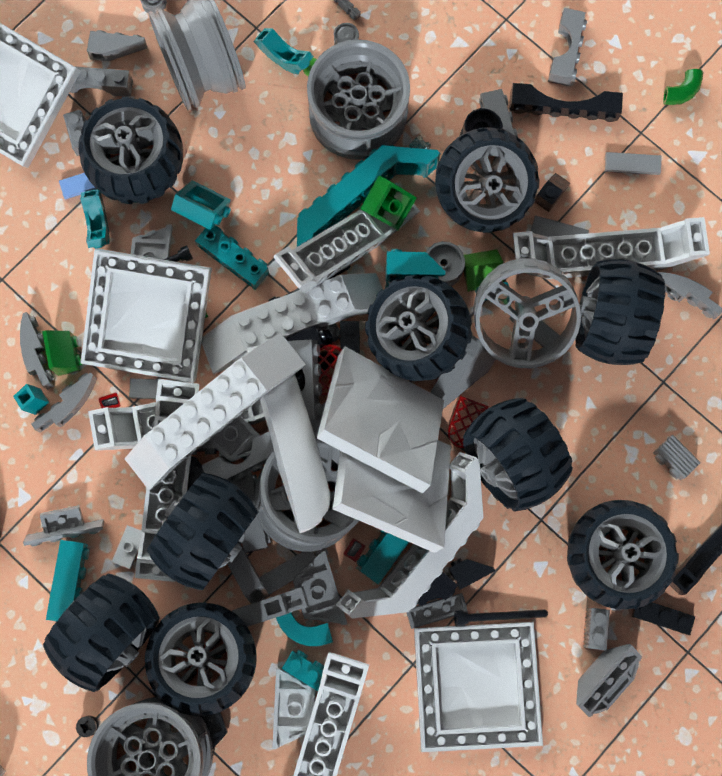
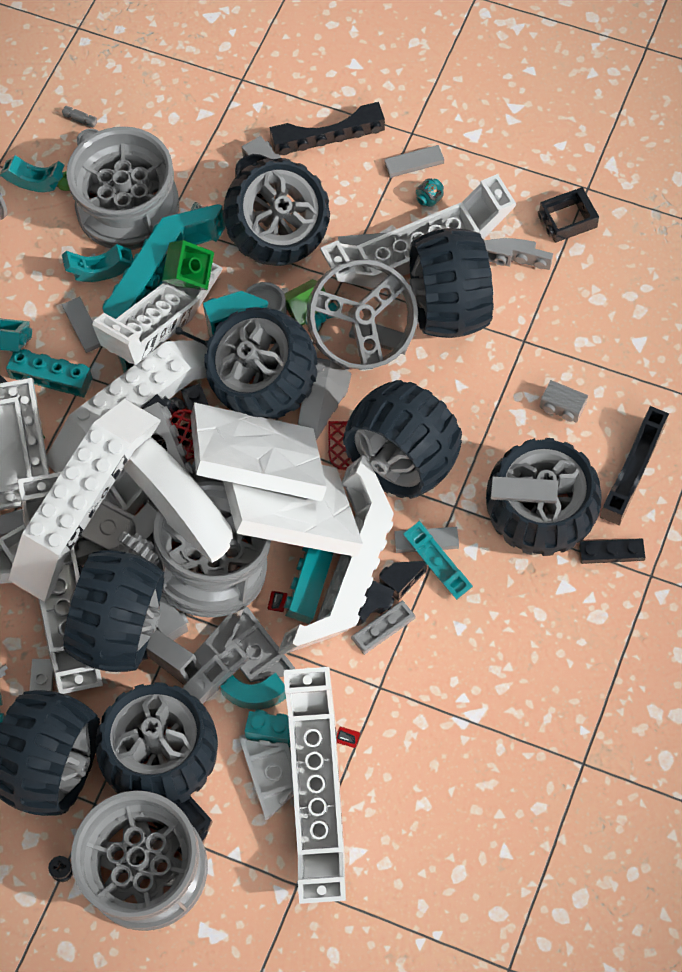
camera: 15 degrees left, 15 degrees down
white tile [414,622,543,752] -> none
black piece [454,609,548,627] -> none
black slope [535,173,571,212] -> none
light grey arch [548,8,587,86] -> none
light grey wedge [576,644,642,717] -> none
light grey brick [583,608,610,651] -> none
green cylinder [663,69,704,105] -> none
none -> teal arch [62,244,133,282]
none -> light grey tile [62,297,102,353]
none -> light grey gear [117,531,160,566]
none -> black hinge [175,327,208,348]
none -> sticker [336,727,360,748]
none -> light grey tile [394,527,459,553]
none -> teal slope [403,521,473,600]
none -> teal head [416,178,444,207]
none -> light grey tile [491,477,558,503]

